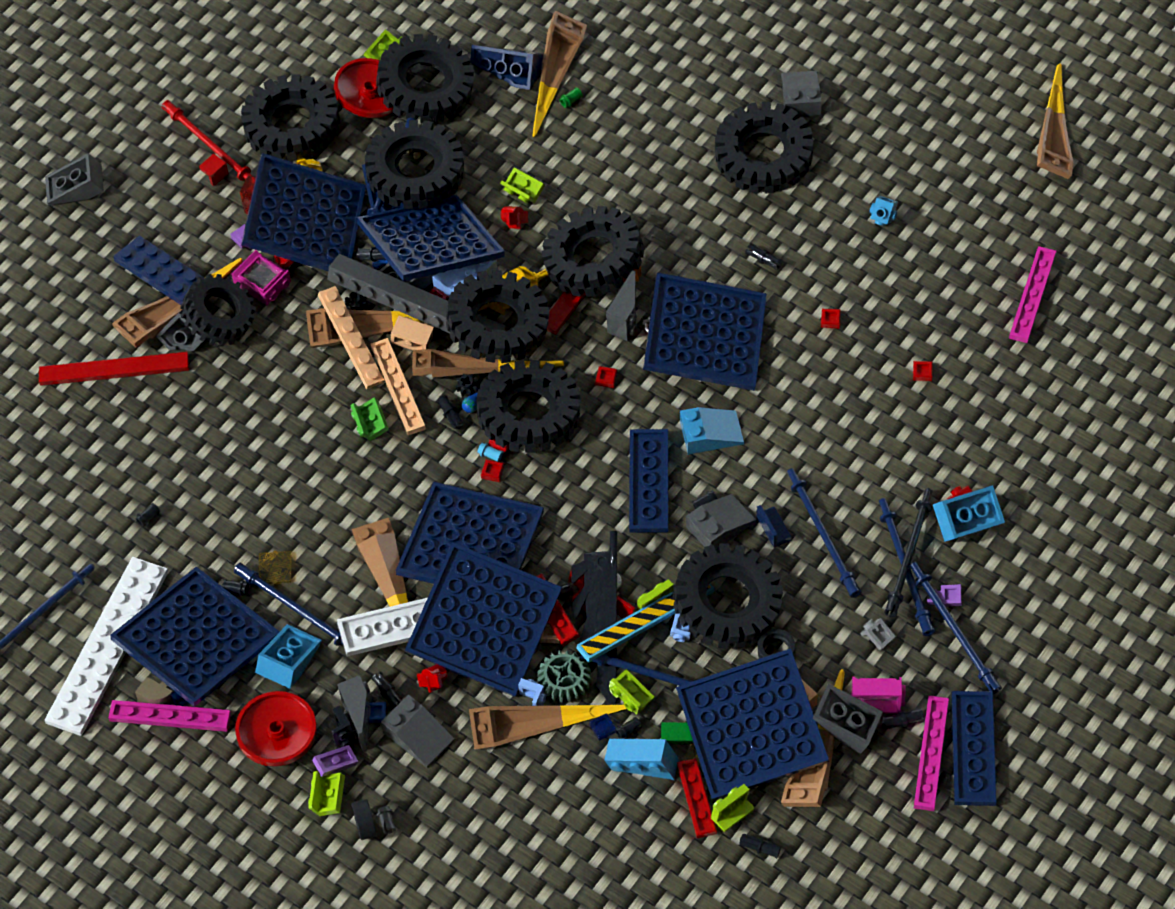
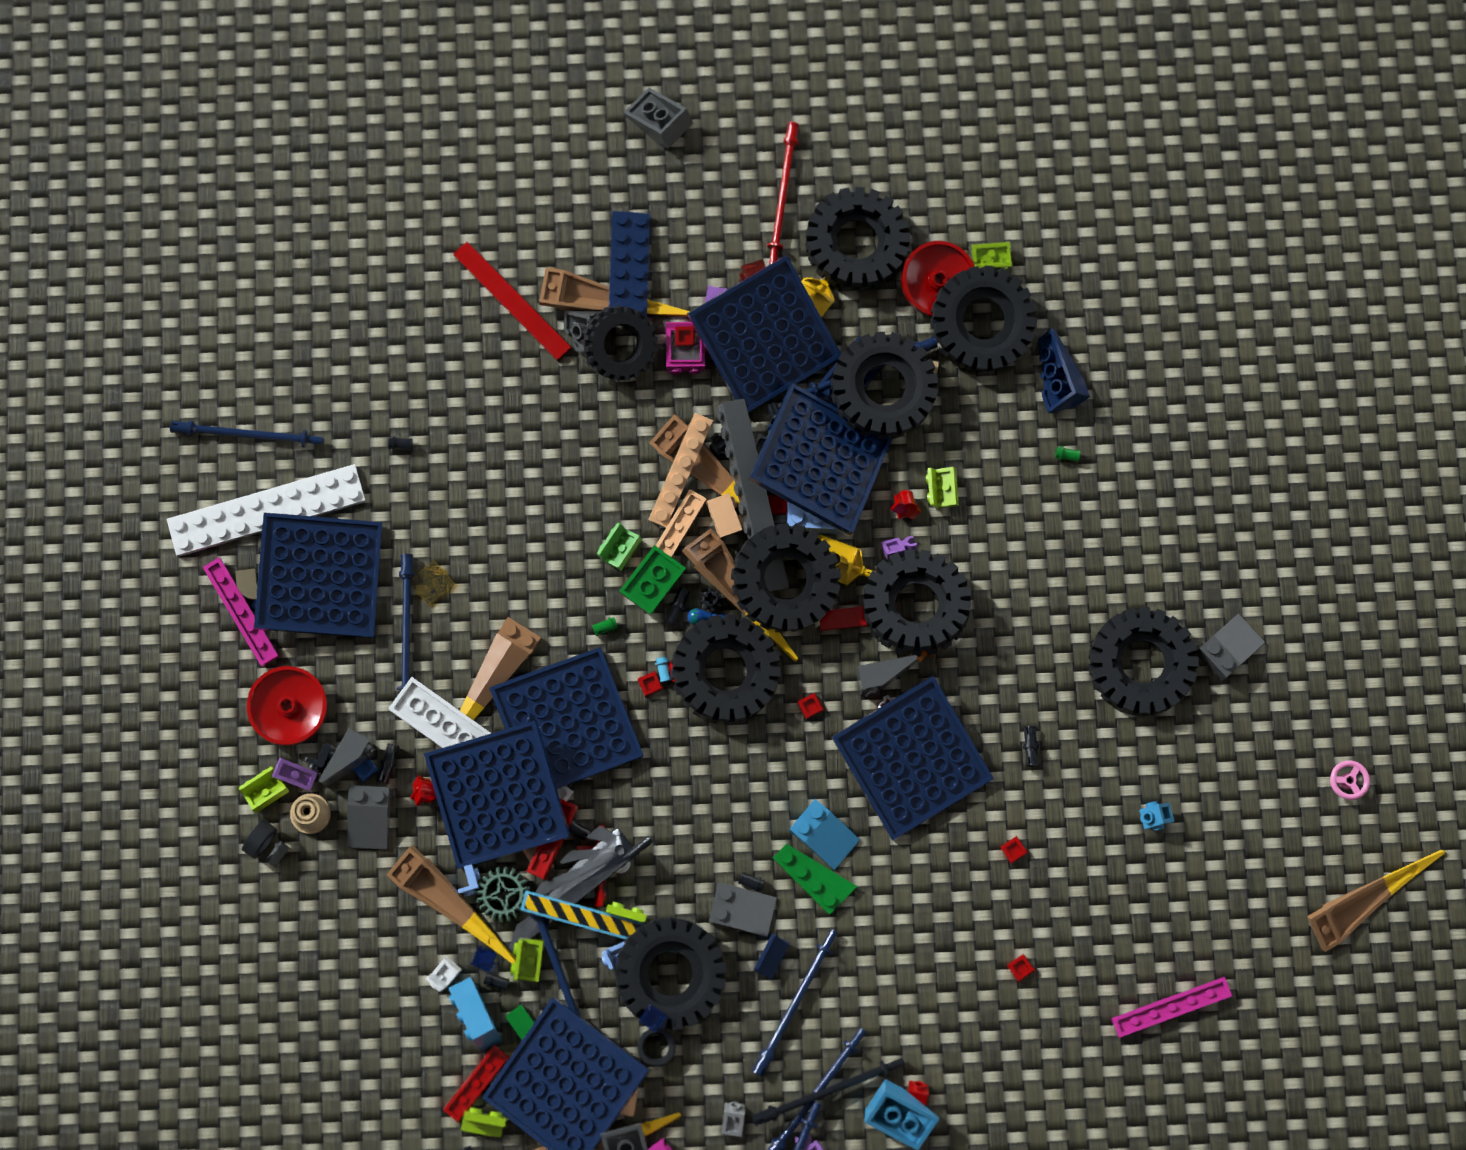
camera: 45 degrees right, 20 degrees up
red panel [199,153,229,186] -> none
black pin [222,579,249,596] -> none
dark azure slope [255,624,321,689] -> none
medium nougat plate [533,11,587,137] -> none
dark blue plate [629,429,668,533] -> none
none -> tan piece [290,794,331,834]
none -> white bracket [426,956,462,992]
none -> green pin [592,617,618,637]
none -> green plate [619,545,686,616]
none -> clear blue tile [638,1004,667,1033]
none -> red tile [675,326,695,346]
none -> green wing [772,844,857,915]
none -> medium lavender plate [881,536,918,560]
none -> bright pink piece [1330,761,1370,800]

